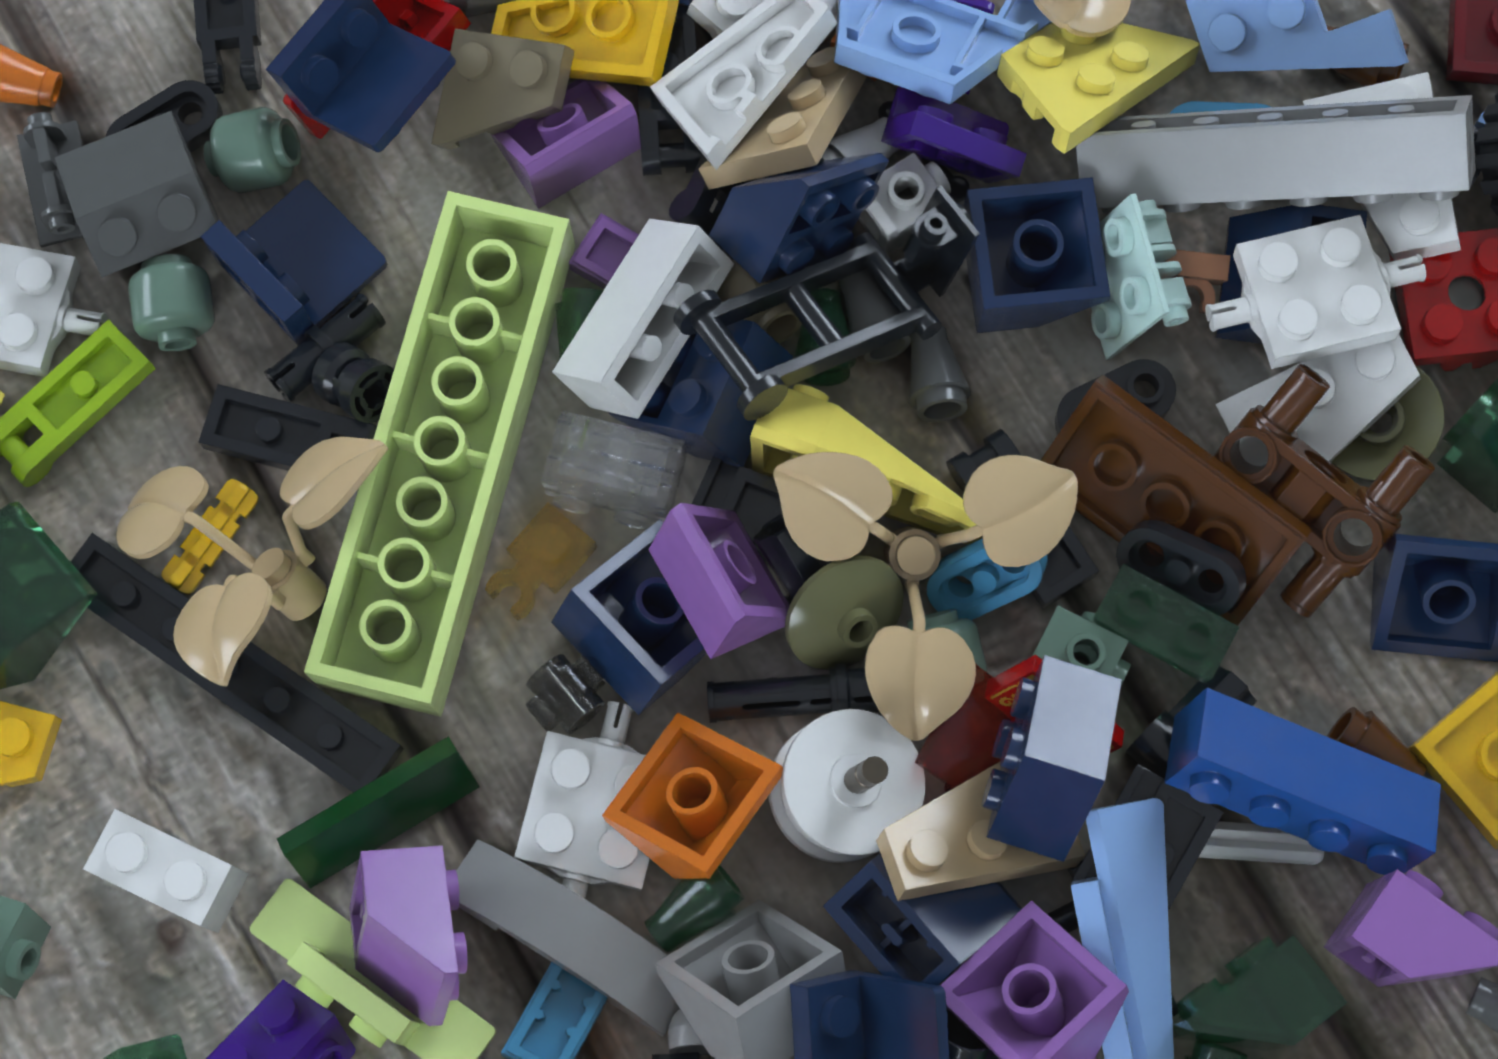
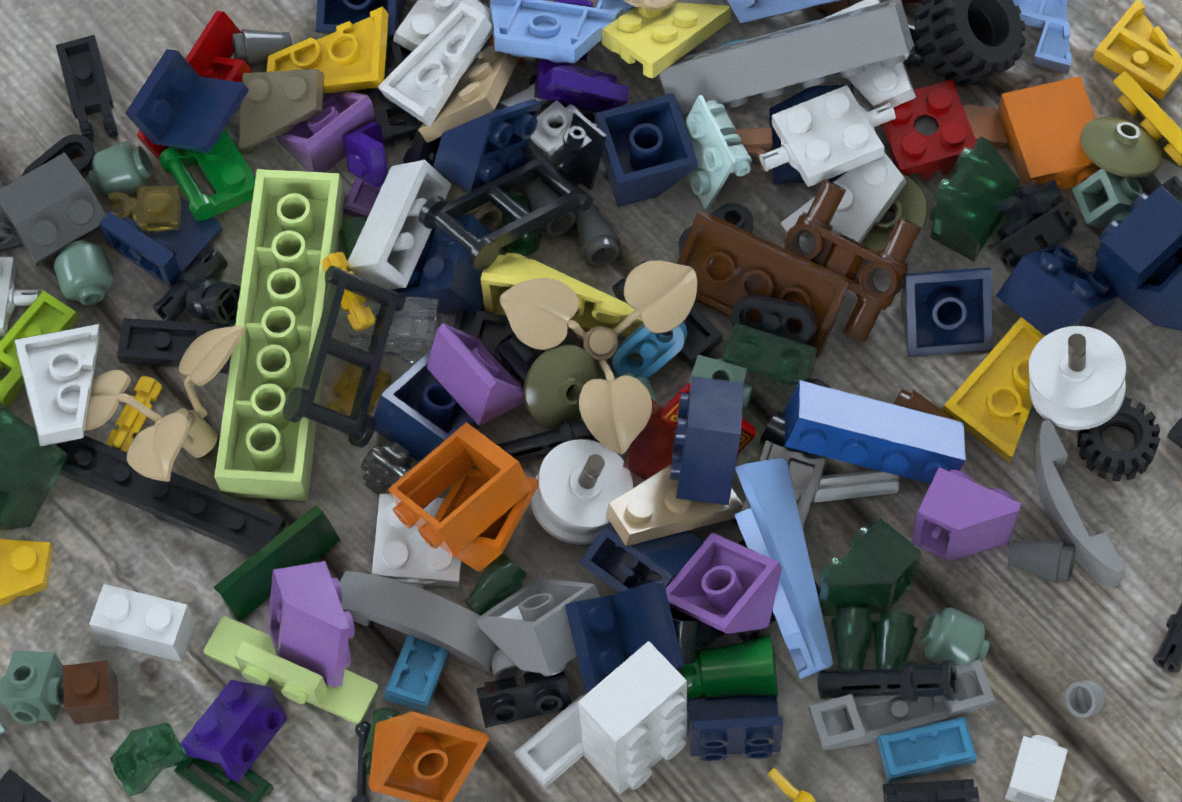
camera: 10 degrees left, 10 degrees down
none -> white wing [15,324,100,446]
none -> reddish brown brick [63,660,119,724]
none -> clear yellow plate [108,185,181,231]
none -> green plate [159,130,256,221]
none -> black piece [283,266,406,448]
none -> yellow axle [321,252,376,332]
none -> dark purple bracket [342,122,388,187]
none -> orange window [388,422,532,557]

